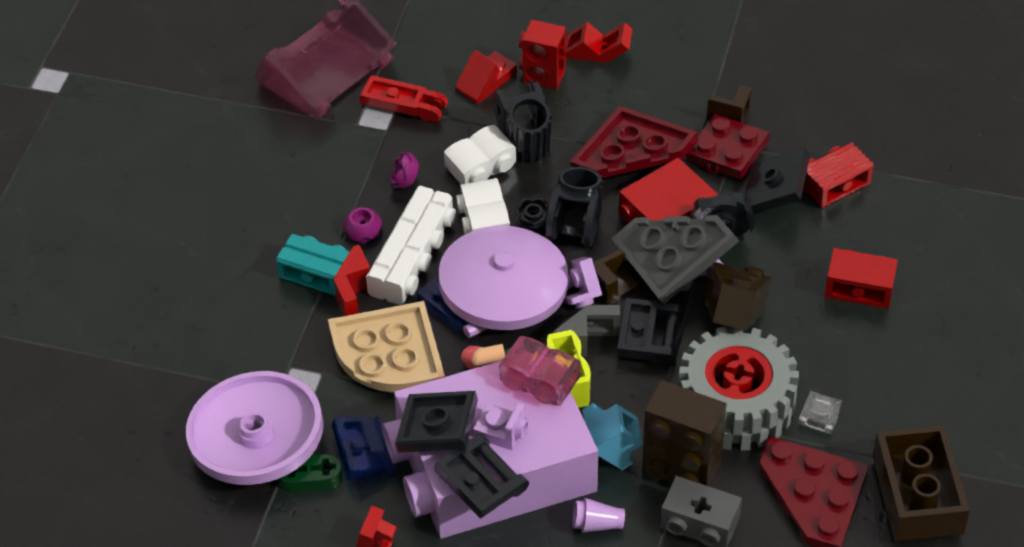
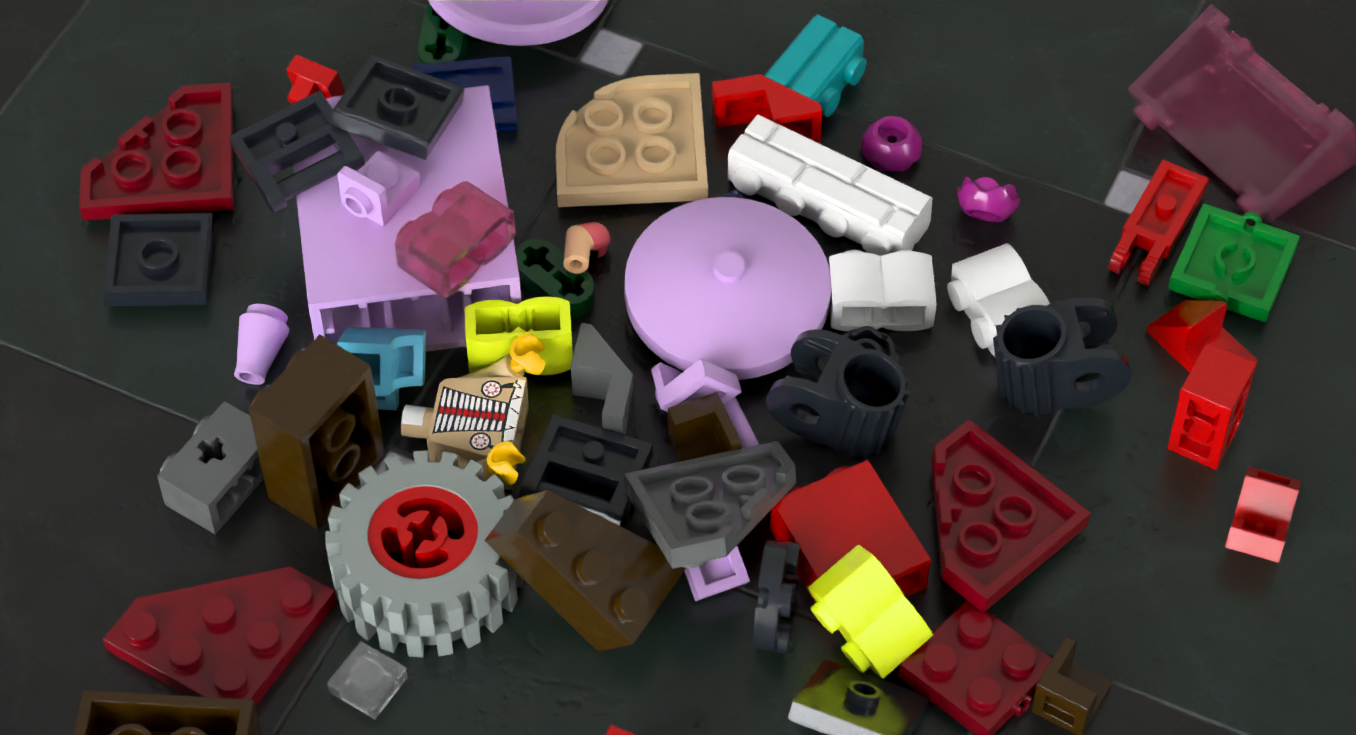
camera: 100 degrees right, 5 degrees up
none -> torso [401,333,545,490]
none -> neon yellow brick [808,544,933,679]
none -> green plate [1168,203,1300,323]

